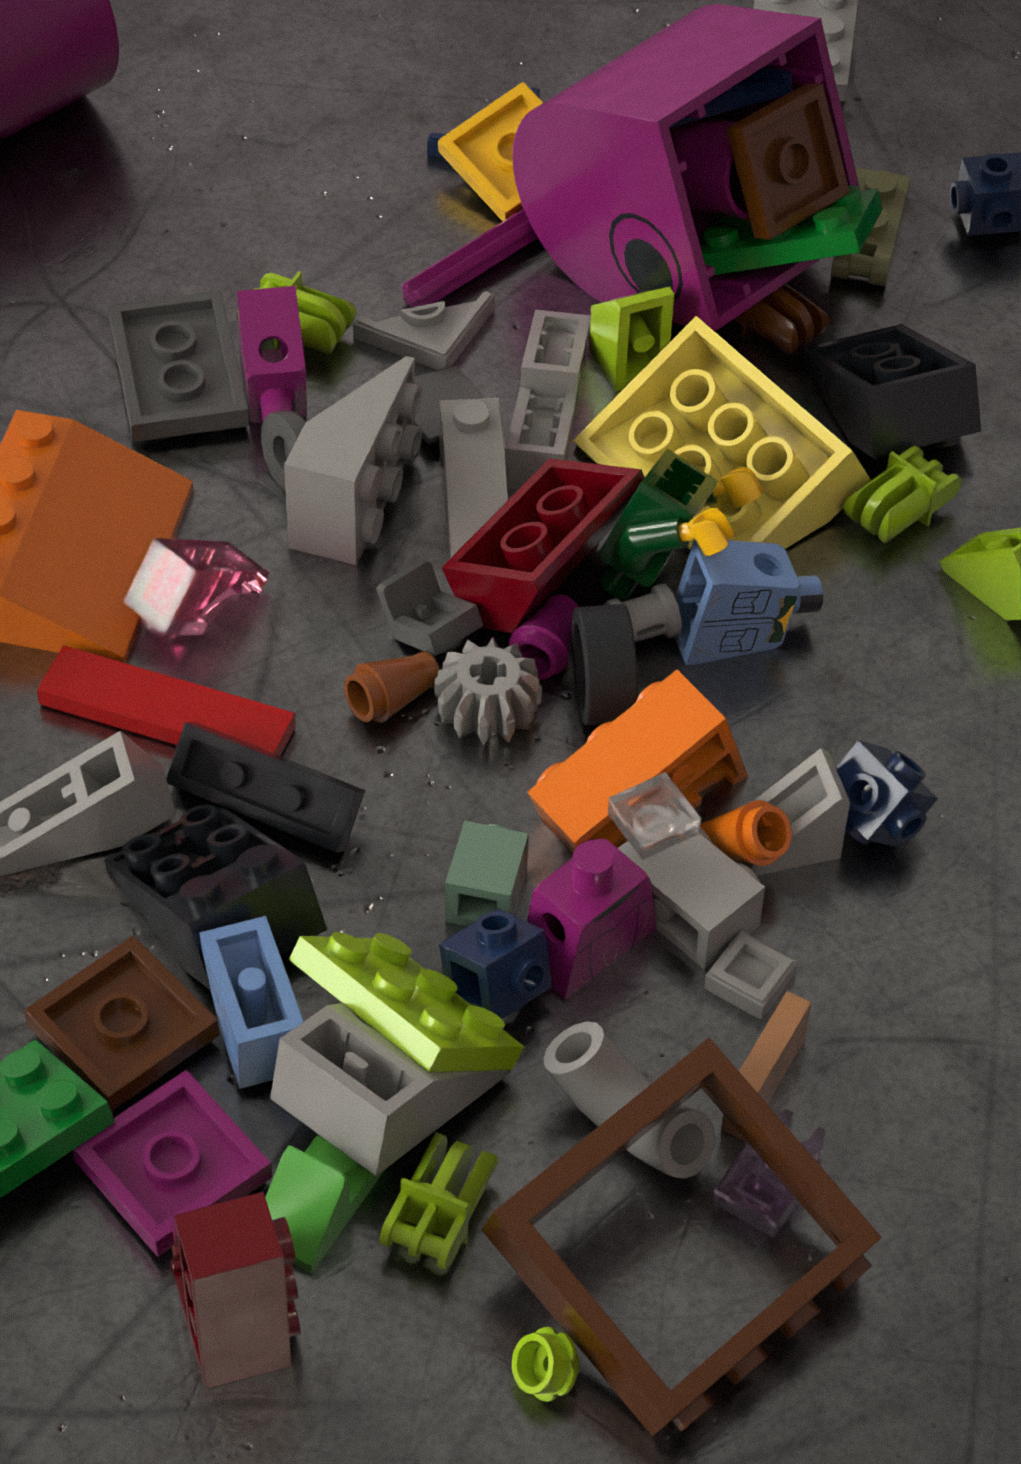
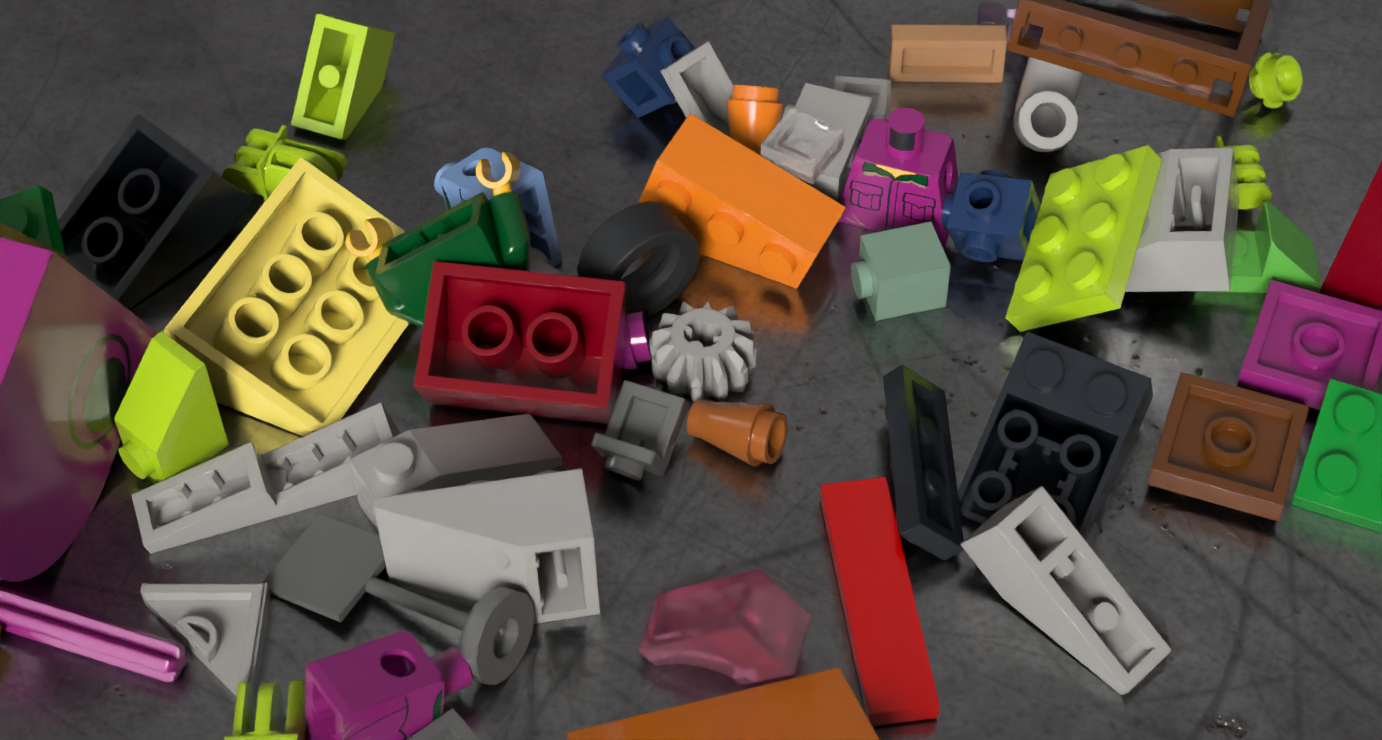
camera: 115 degrees left, 0 degrees up
medium blue slope [199,916,304,1089] -> none

